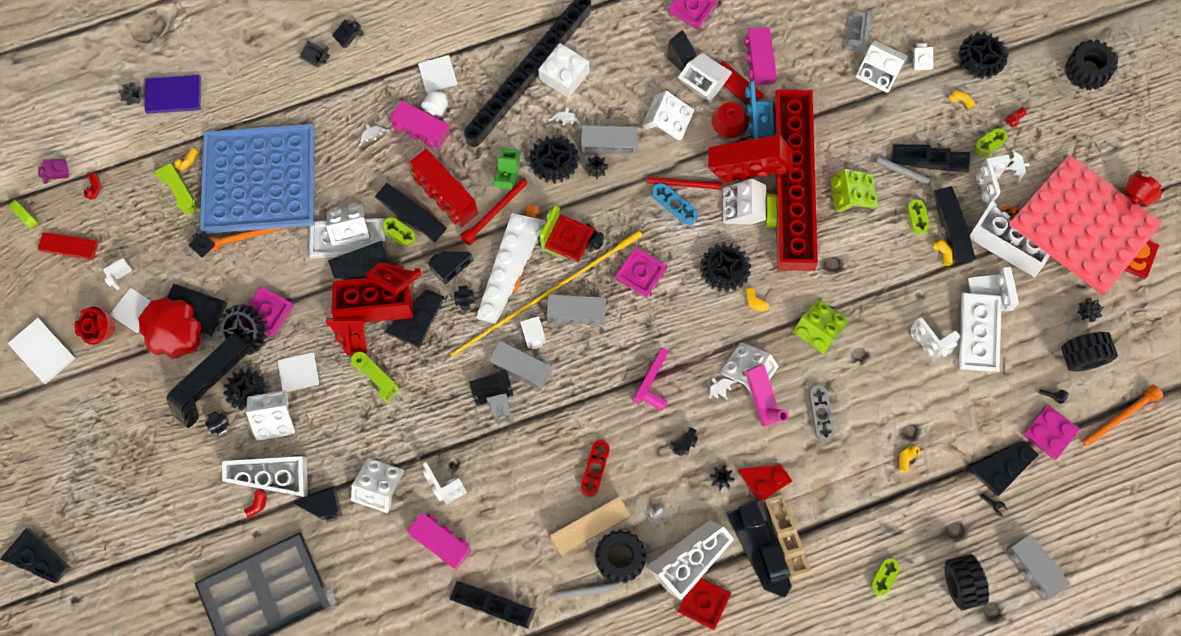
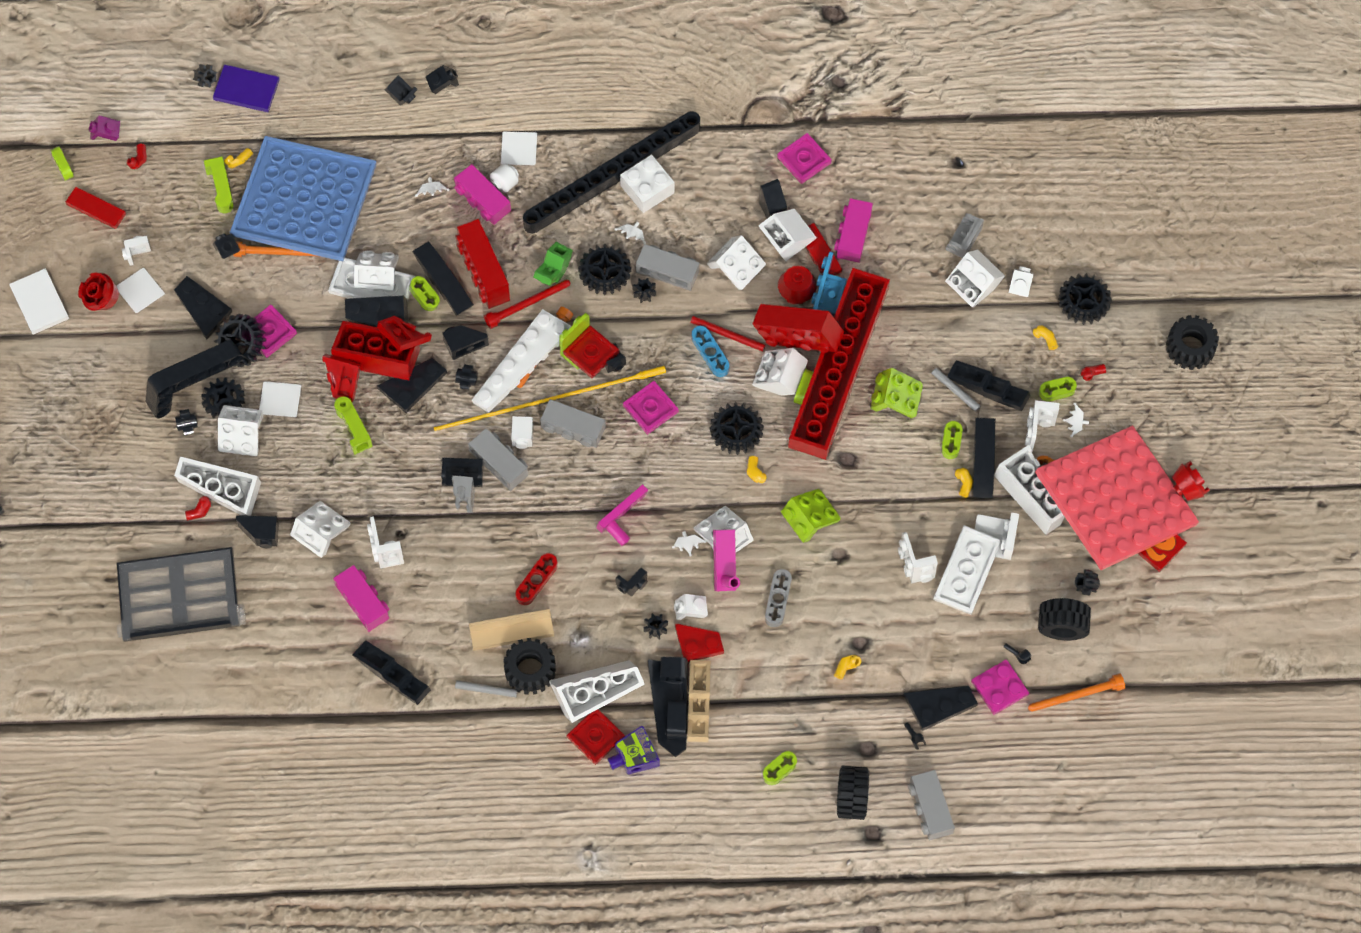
camera: 15 degrees right, 5 degrees down
red piece [138,297,202,359] -> none
none -> torso [607,726,660,775]
none -> white bracket [674,594,708,620]

